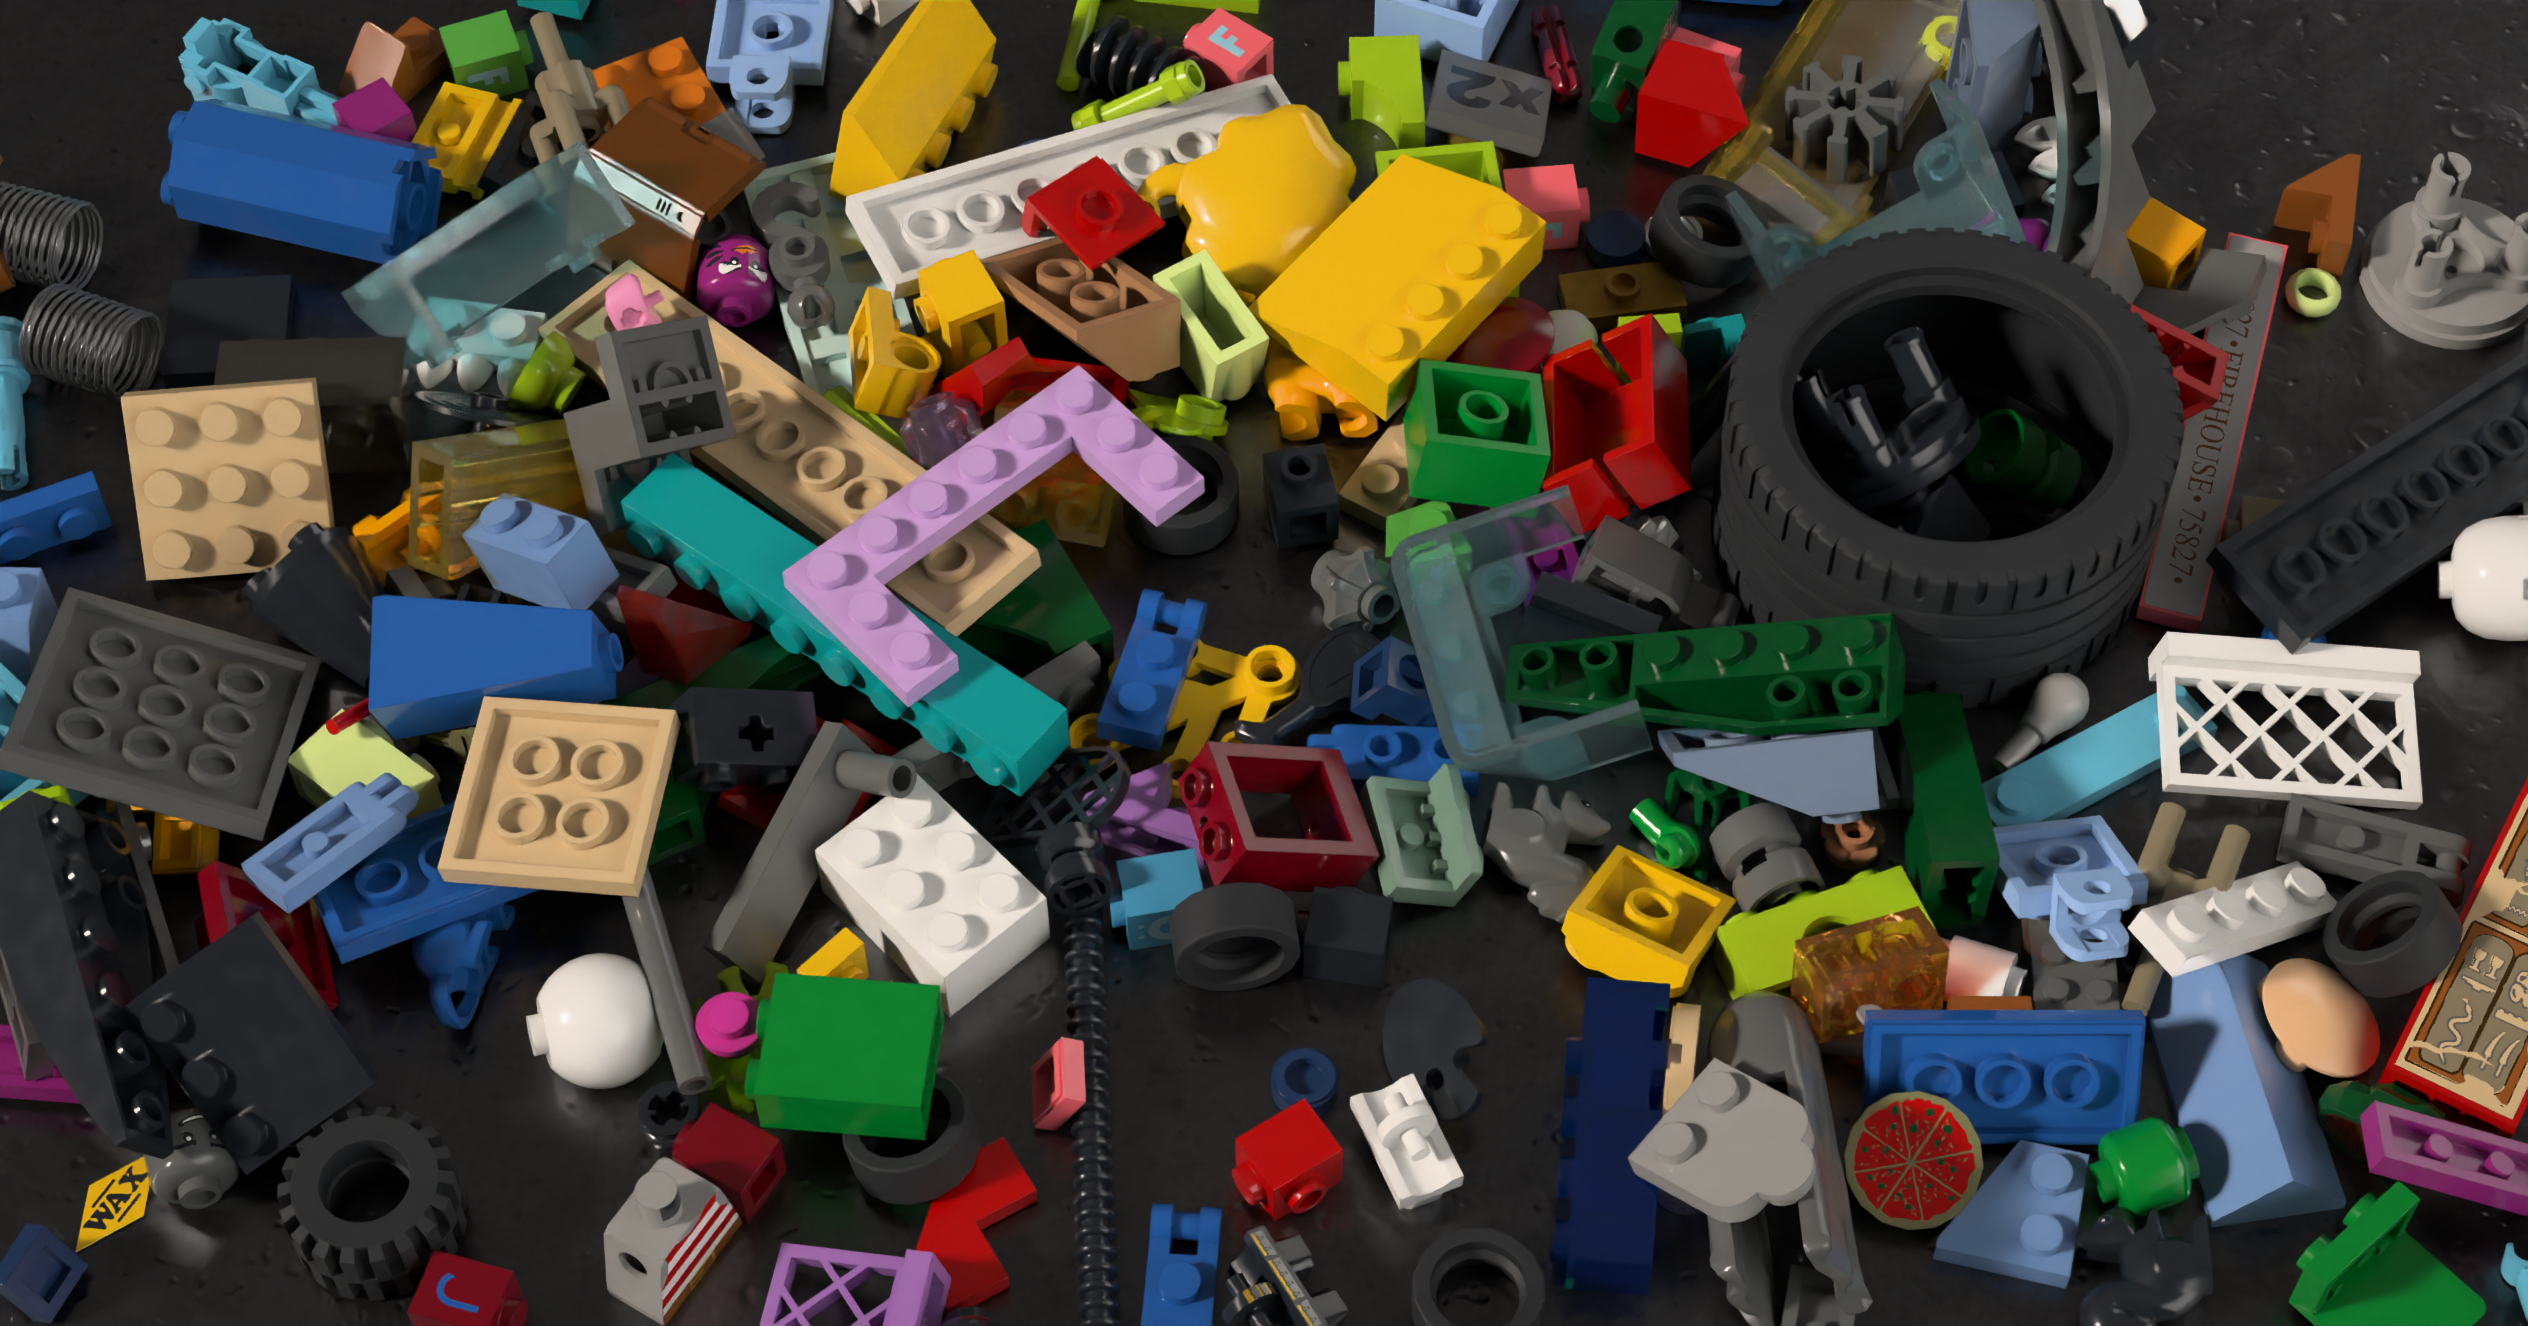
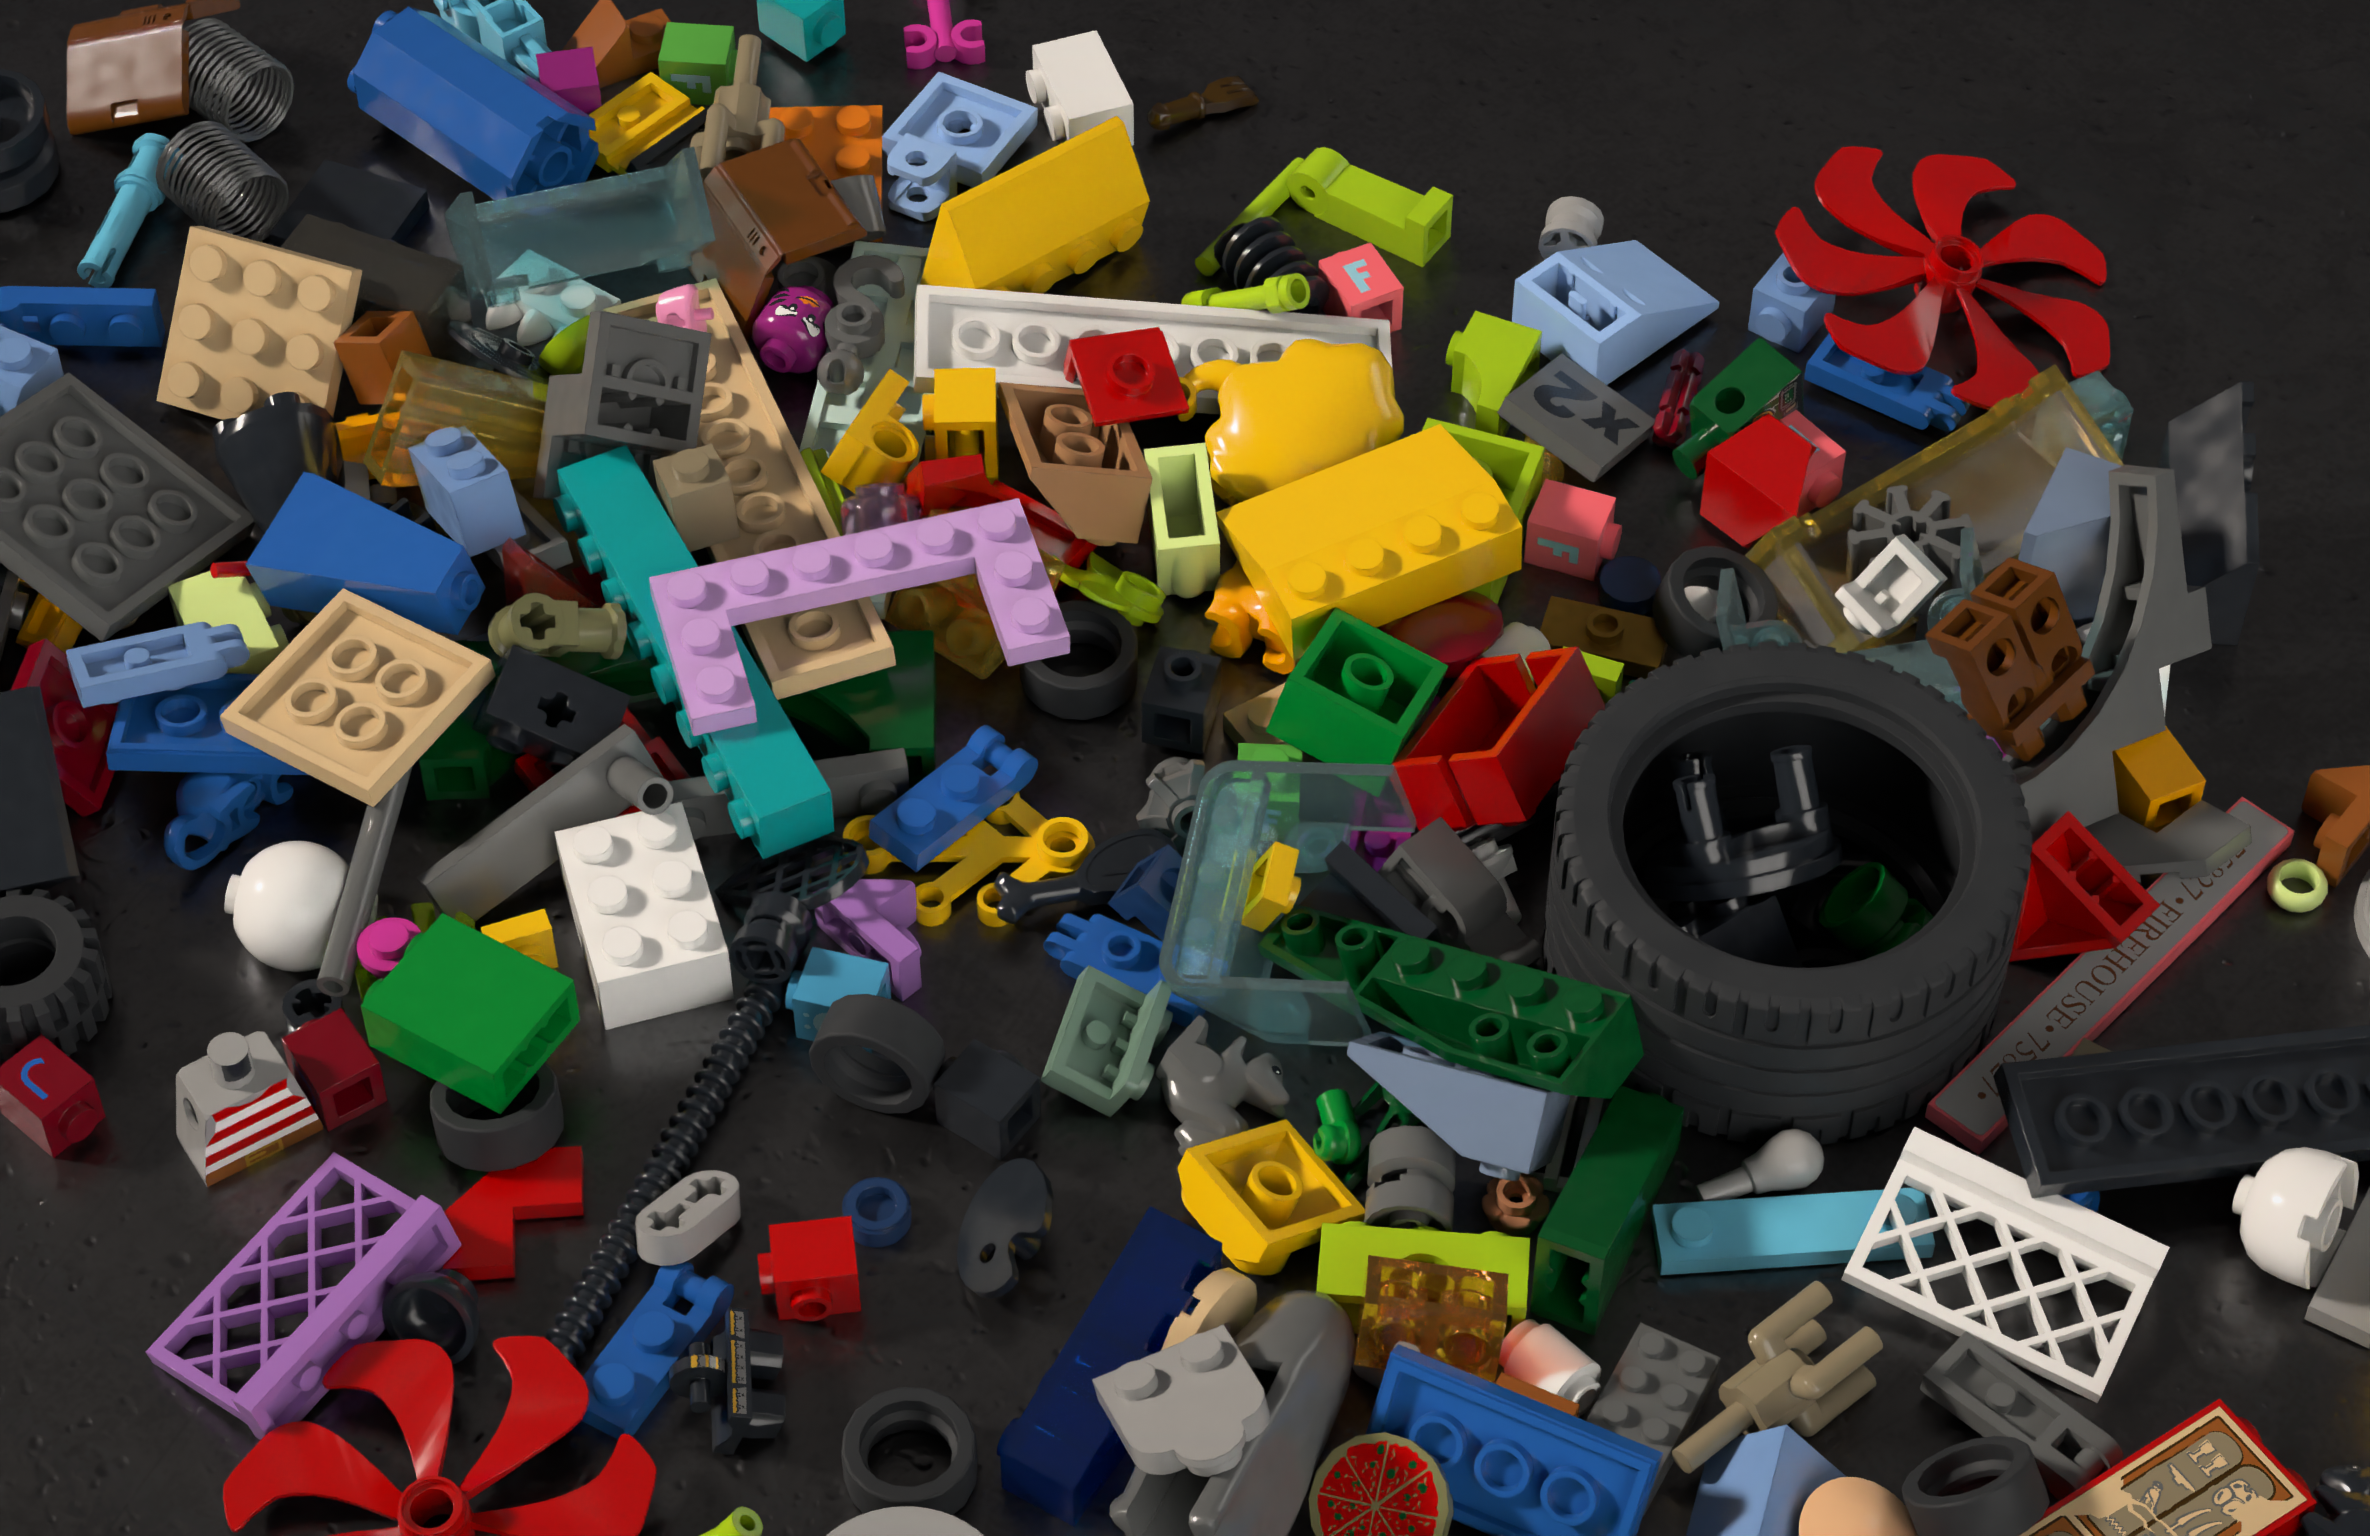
camera: 25 degrees right, 5 degrees down
coral tile [1030,1037,1086,1131] -> none
dark red window [1178,741,1379,892] -> none
white hips [1350,1074,1464,1210] -> none
light blue plate [1993,815,2149,962] -> none
white plate [2128,861,2338,978] -> none
none -> dark orange brick [333,311,439,408]
none -> olive connector [488,593,627,659]
none -> light grey beam [635,1170,741,1266]
none -> dark tan brick [653,443,740,552]
none -> yellow plate [1238,841,1301,932]
none -> white bracket [1835,534,1948,639]
none -> reddish brown hips [1925,557,2095,761]

